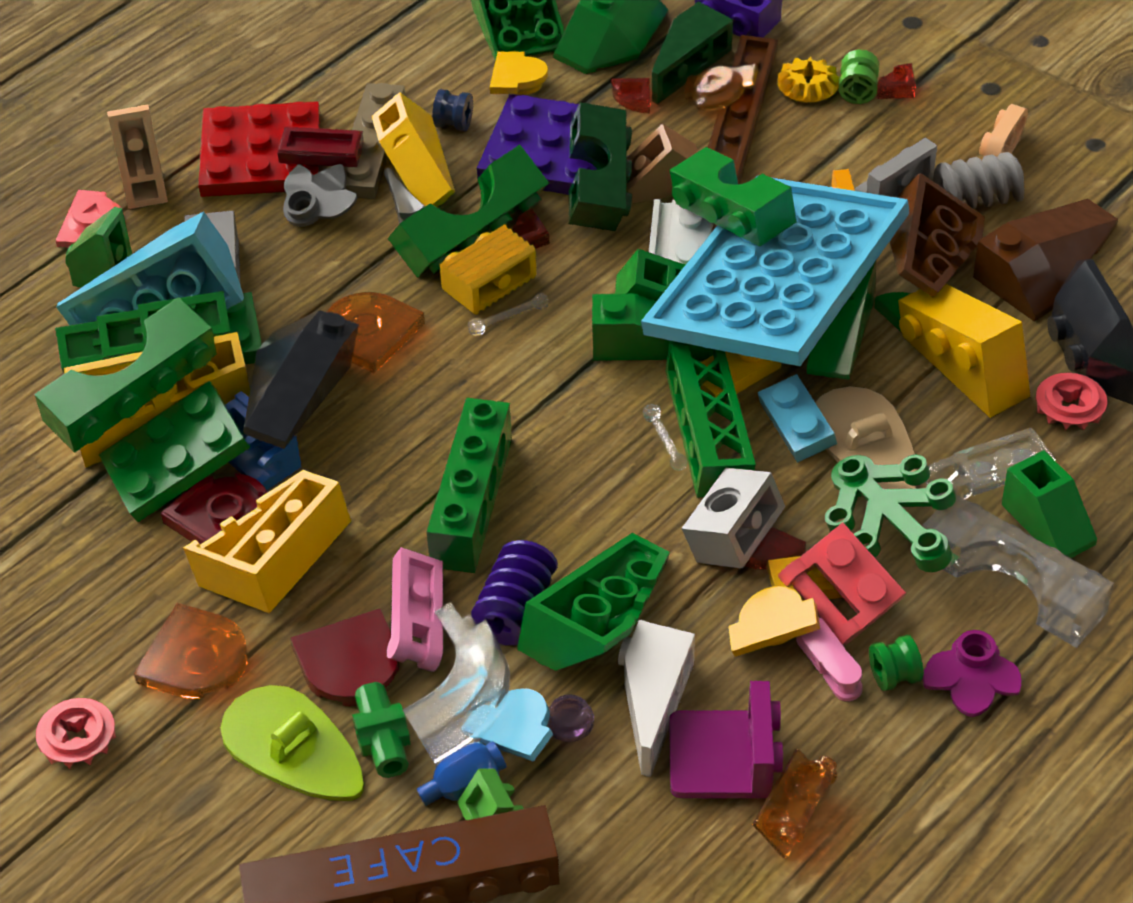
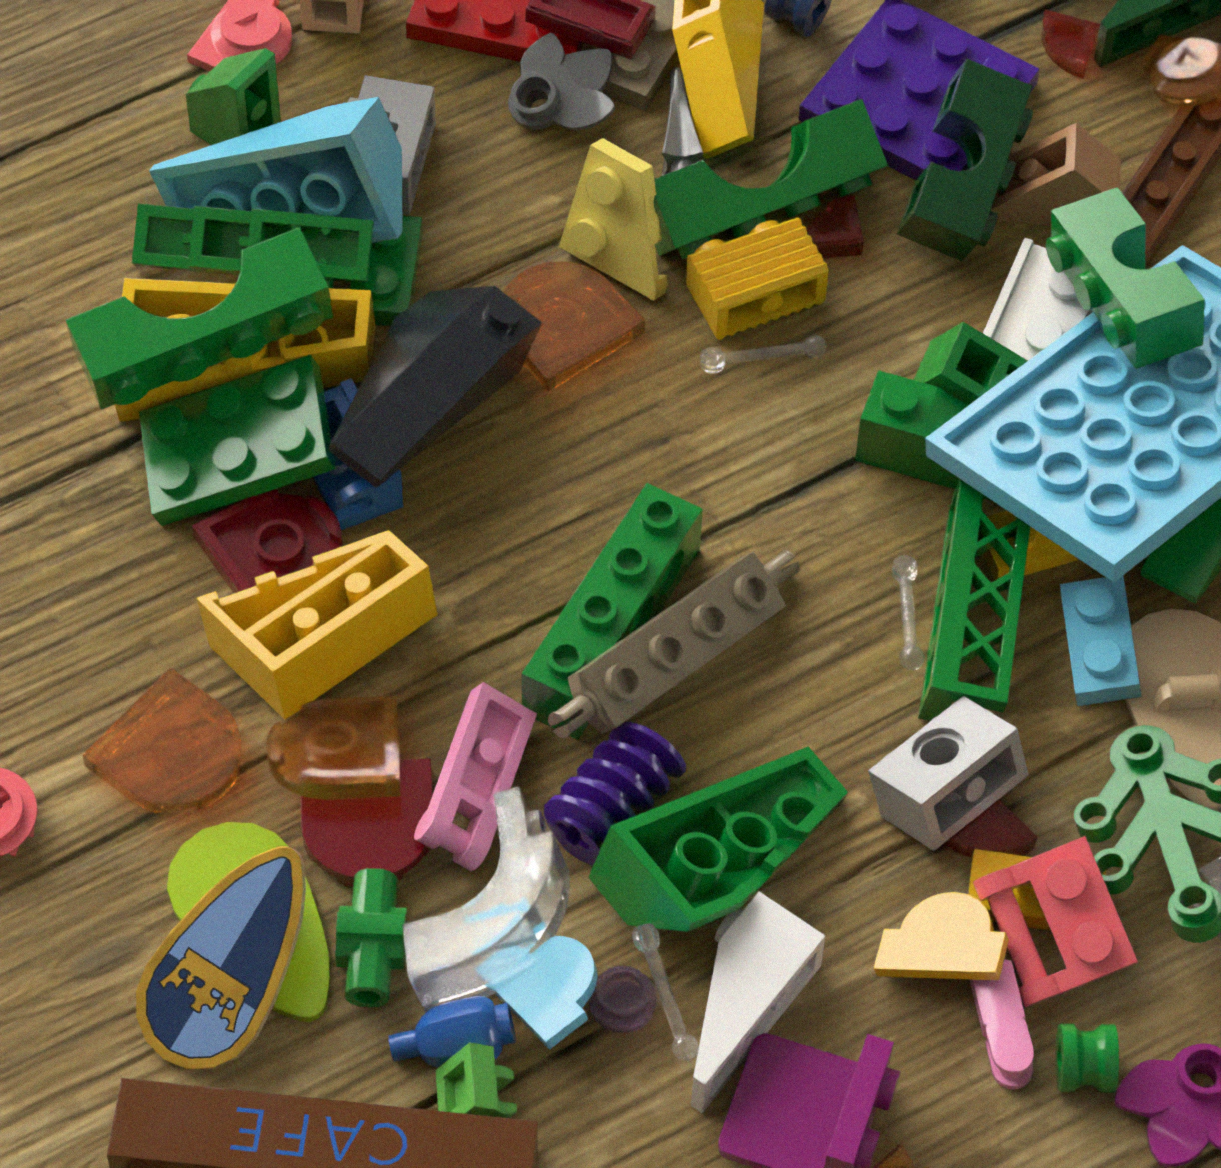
camera: 15 degrees right, 10 degrees up
none -> shield [136,846,306,1070]
none -> clear orange tile [266,696,400,800]
none -> dark tan plate [548,550,800,738]
none -> light yellow wing [559,138,668,301]
none -> clear hinge [632,923,699,1061]

